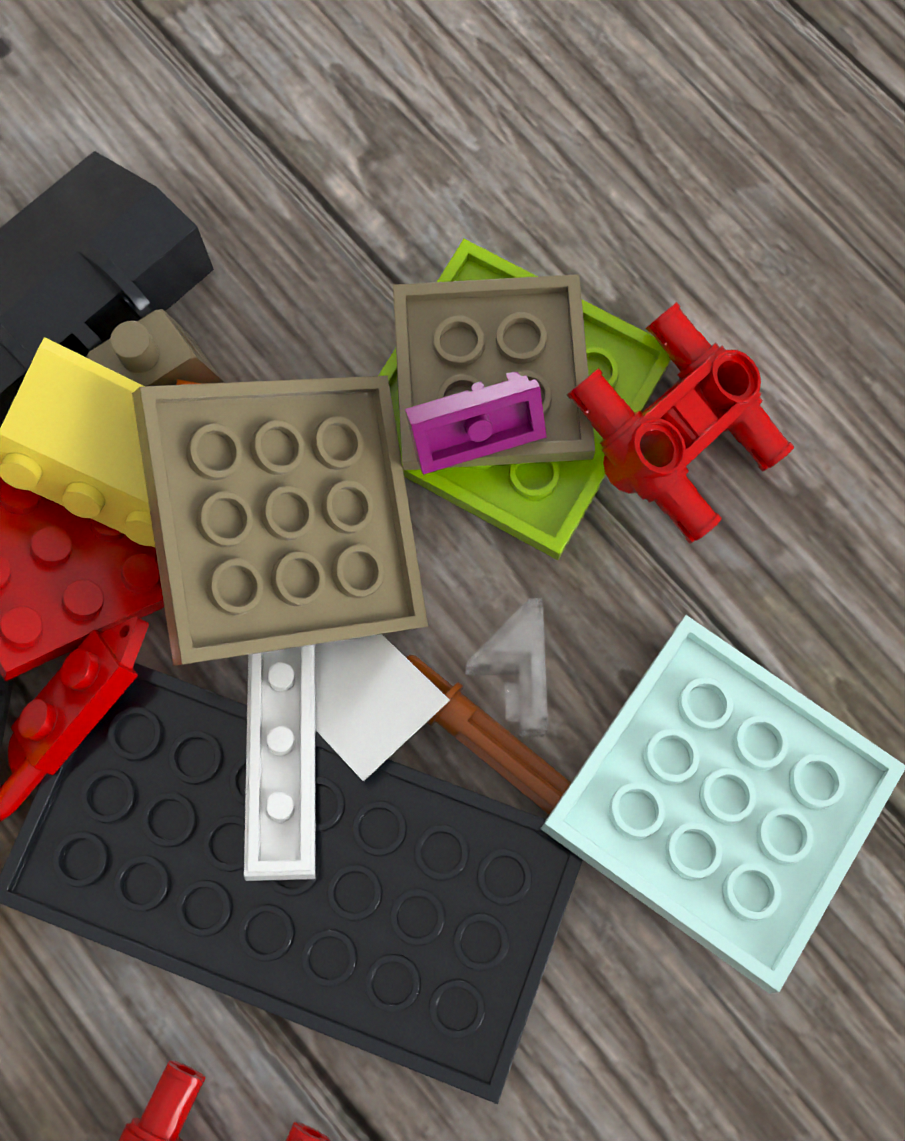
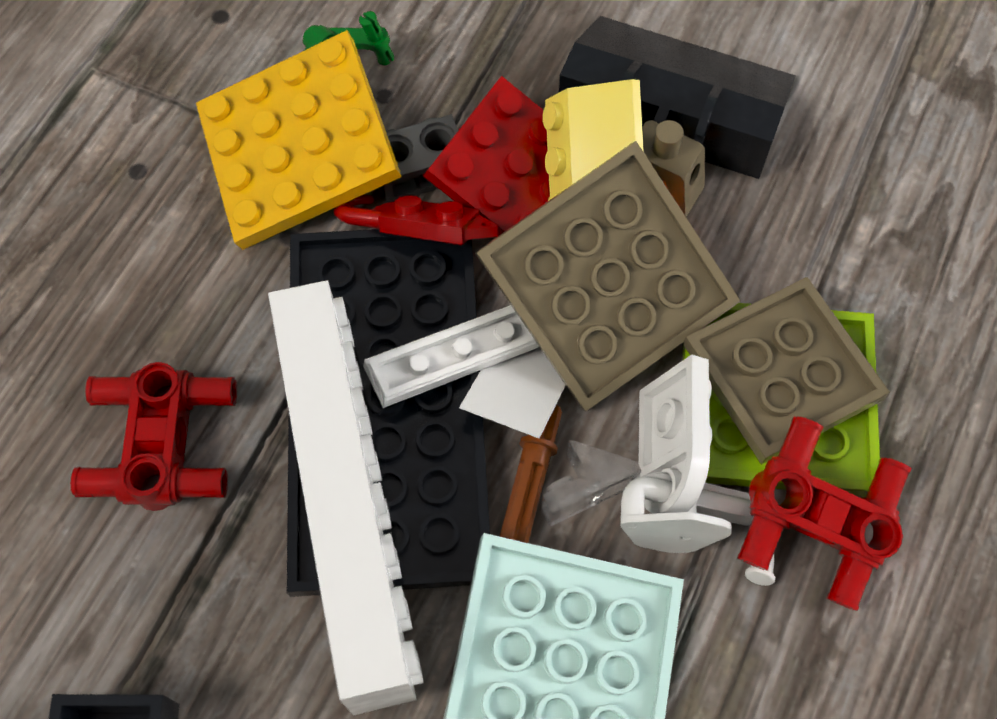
camera: 65 degrees right, 10 degrees down
magenta plate [405,372,547,474] -> none
none -> white brick [268,280,424,715]
none -> white plate [620,355,775,586]

